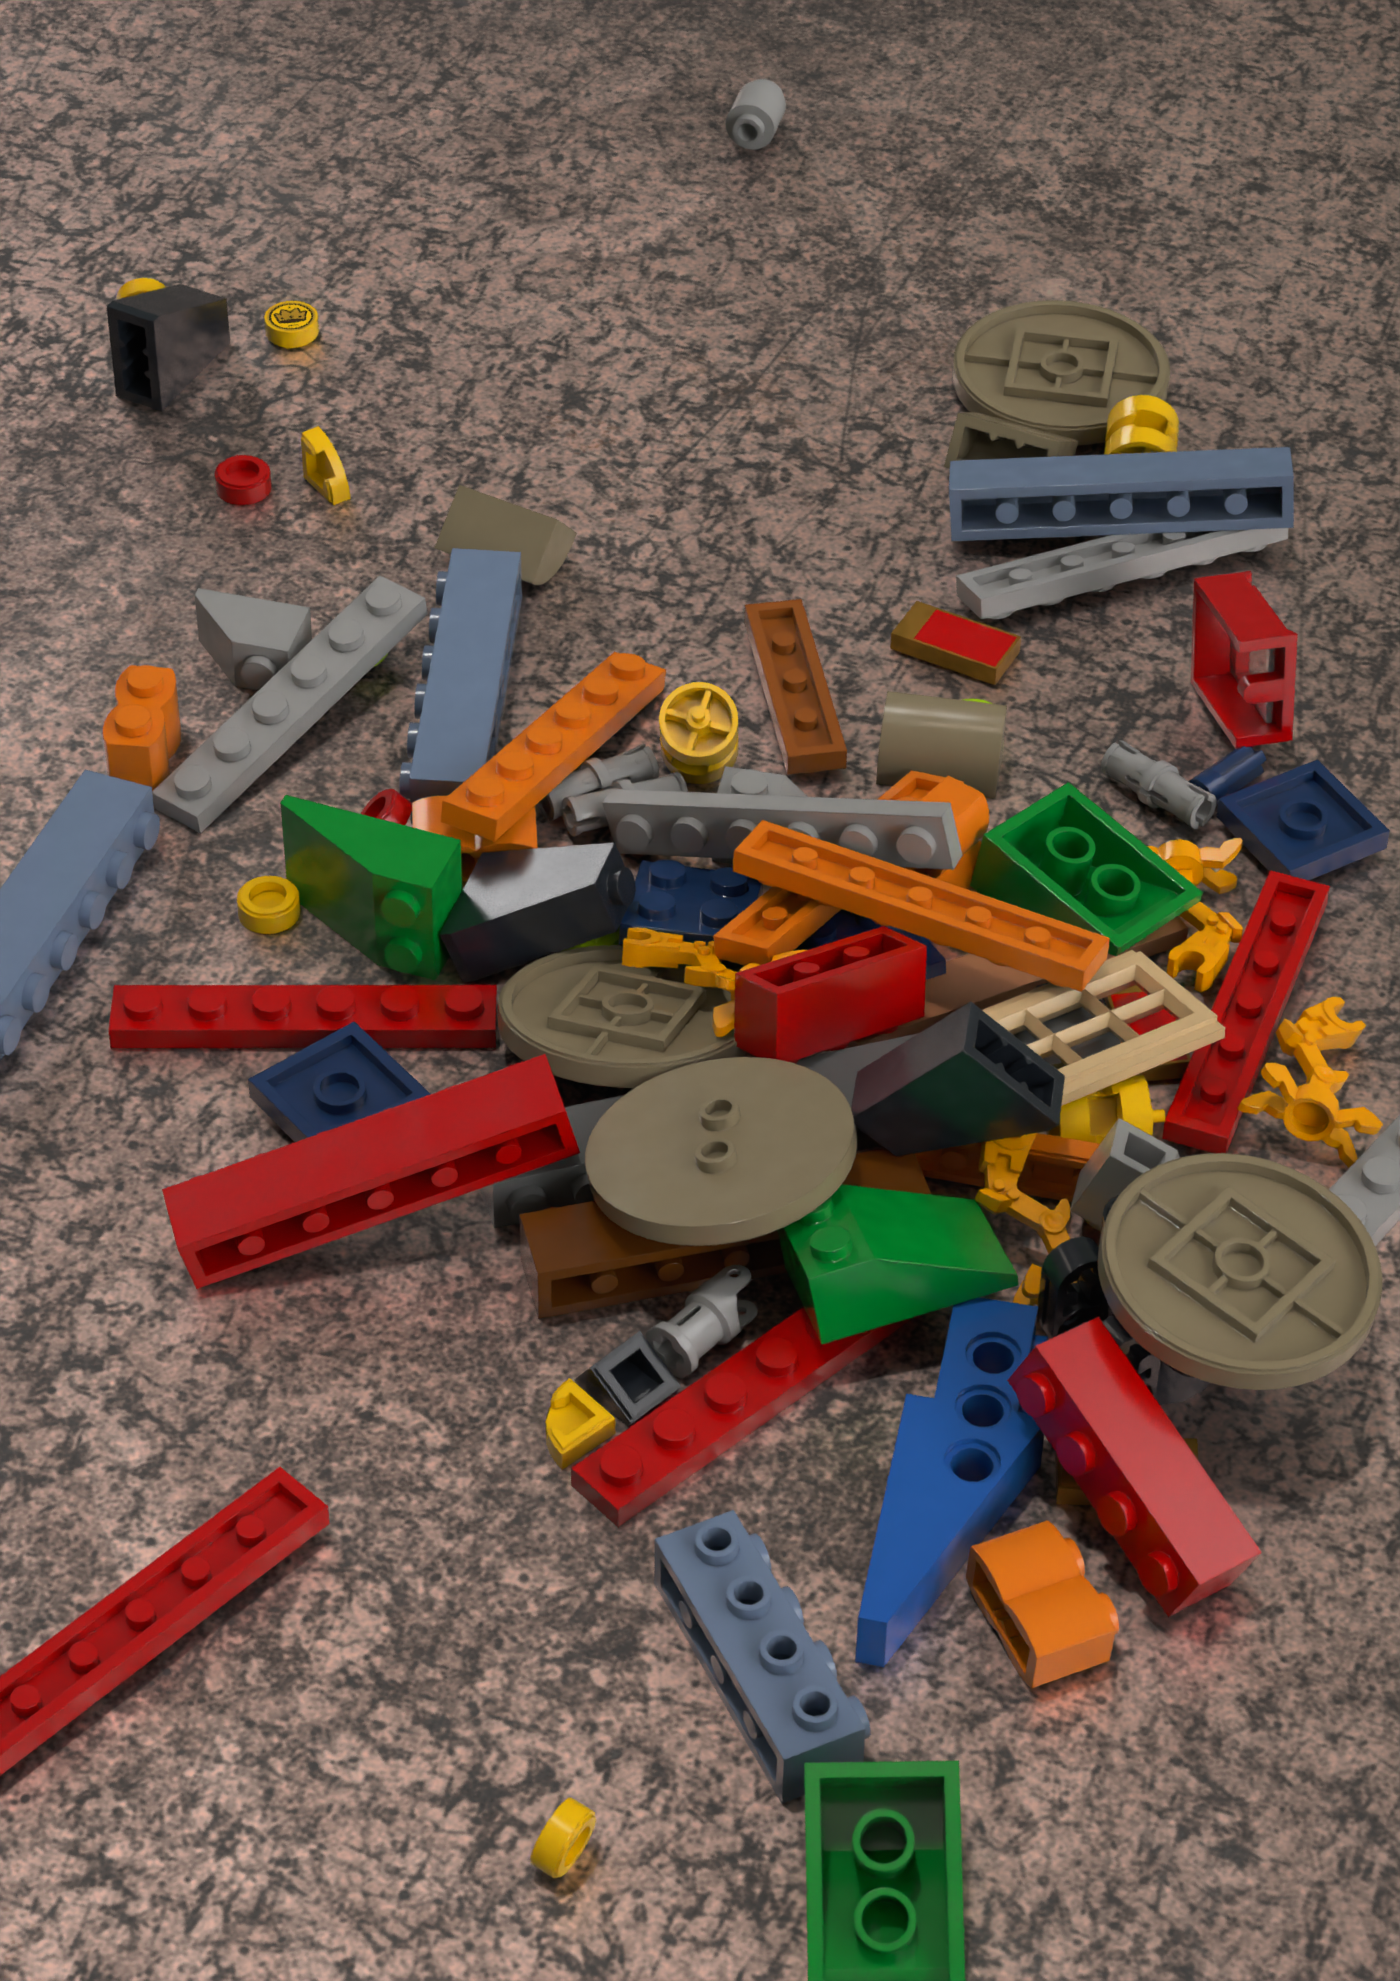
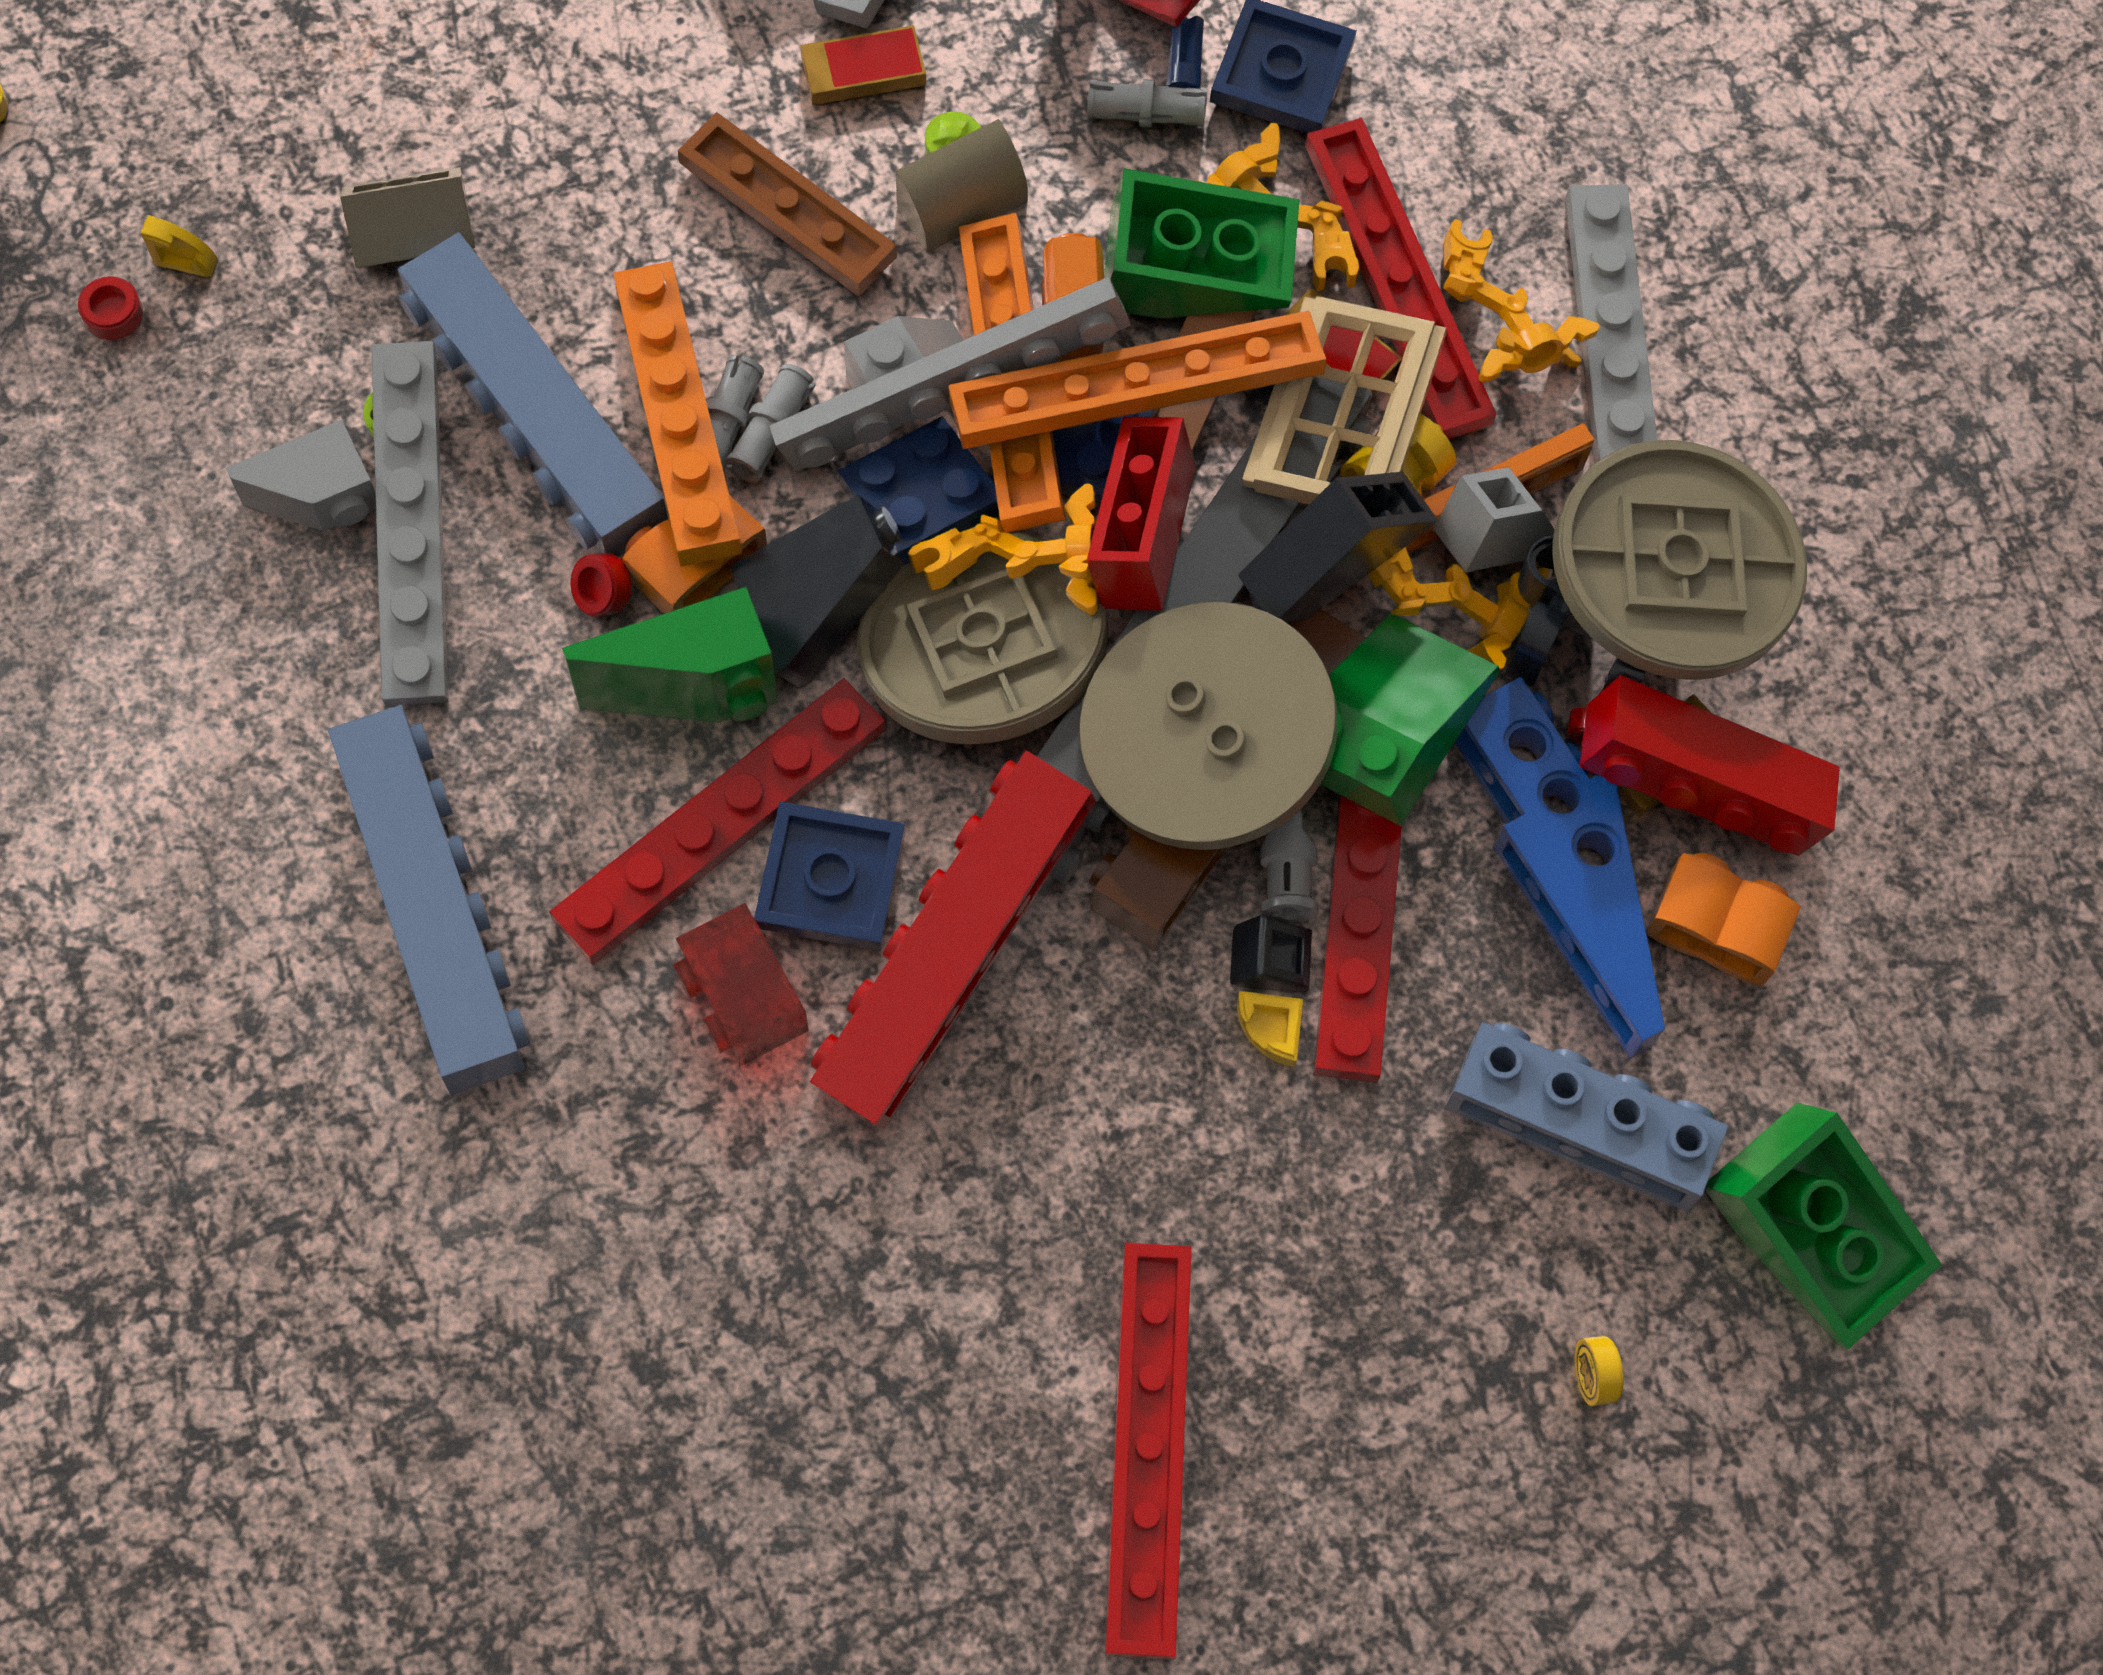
camera: 45 degrees left, 25 degrees up
orange brick [103,665,181,791] -> none
yellow tile [237,876,300,934] -> none
yellow wheel [659,682,739,784] -> none
none -> clear red brick [672,903,809,1067]

